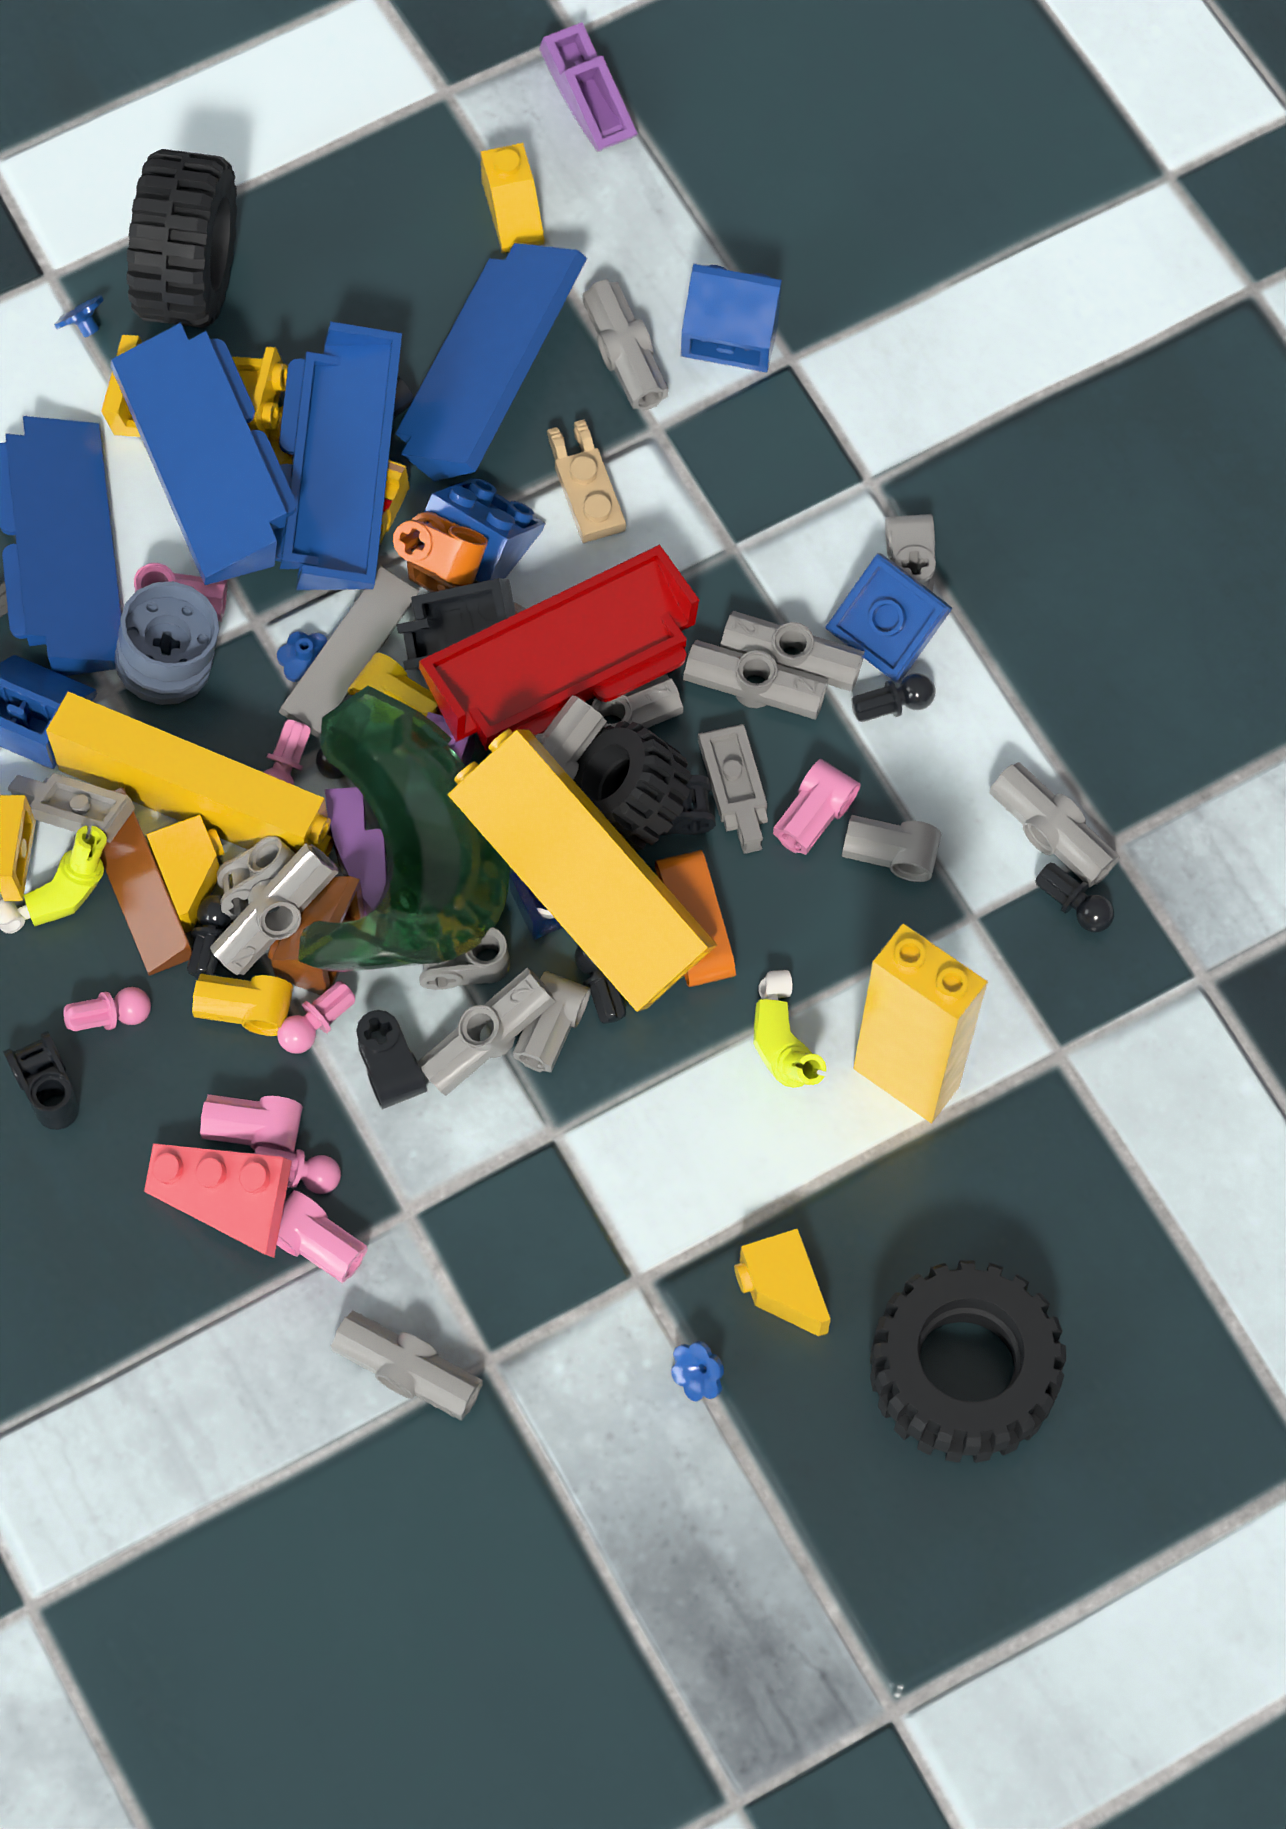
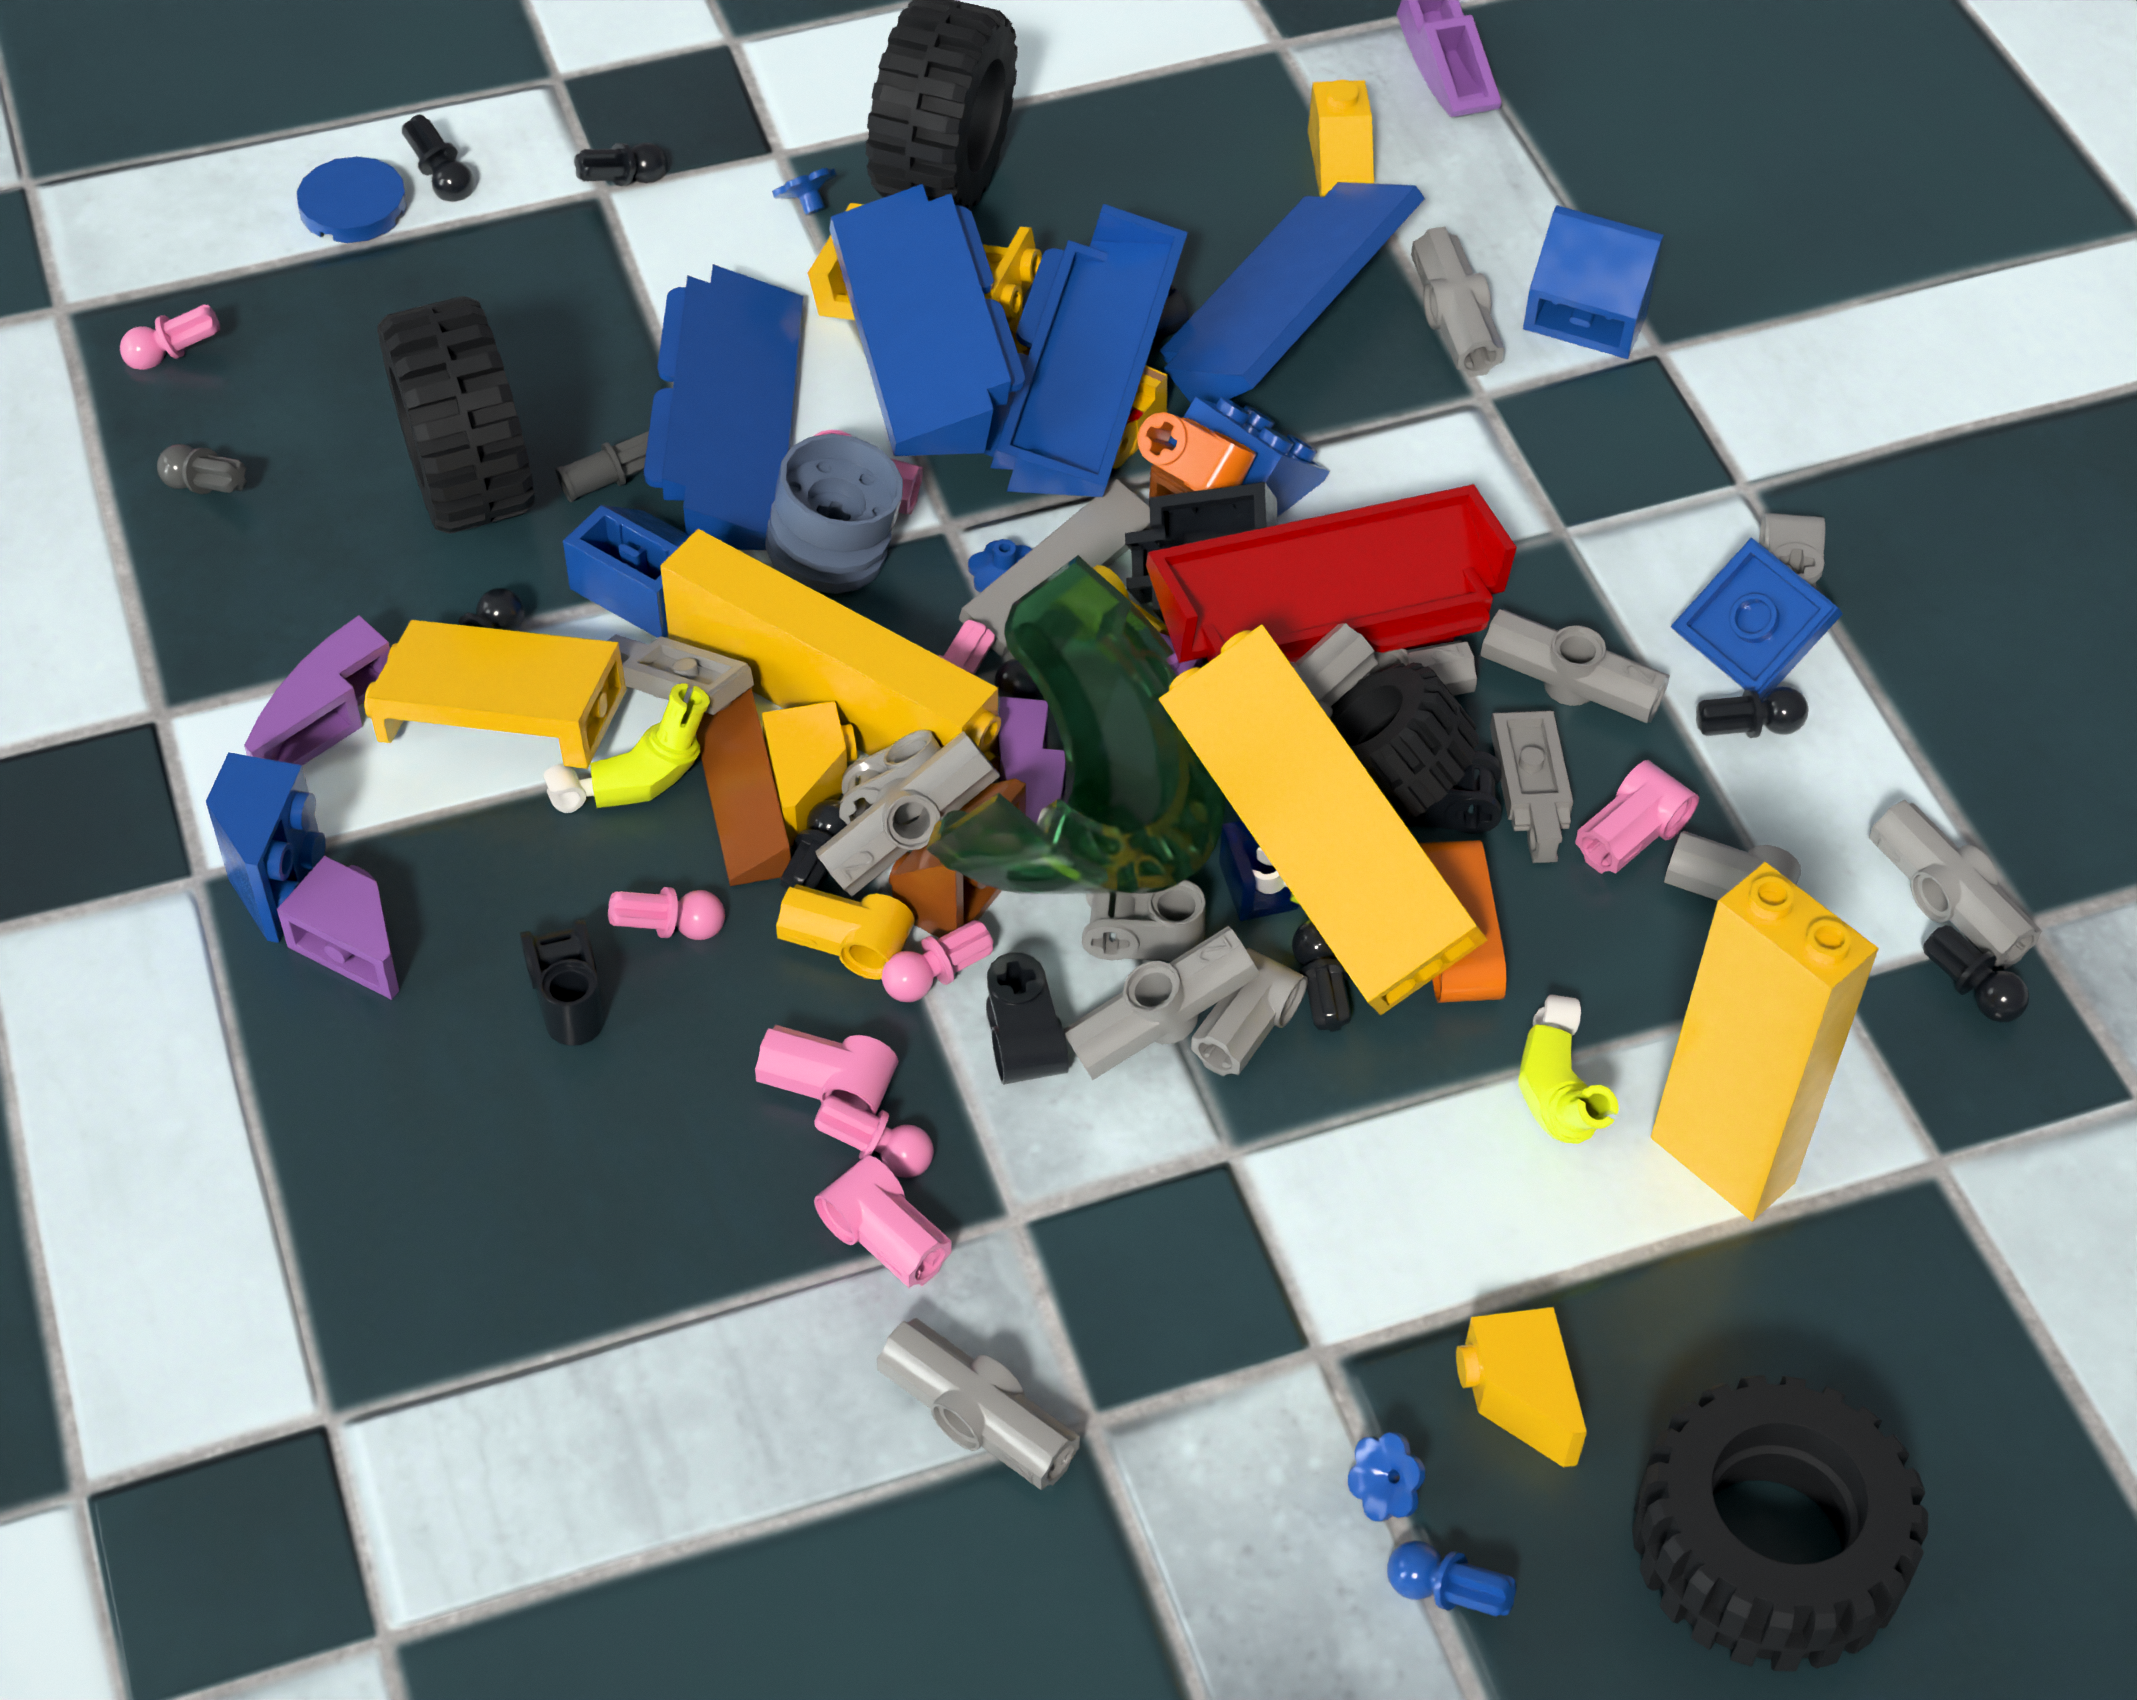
camera: 10 degrees right, 15 degrees down
coral wing [144,1144,292,1258] -> none
tan hinge [547,419,626,543] -> none
light grey piece [720,611,865,692] -> none
none -> blue axle [1387,1541,1517,1616]

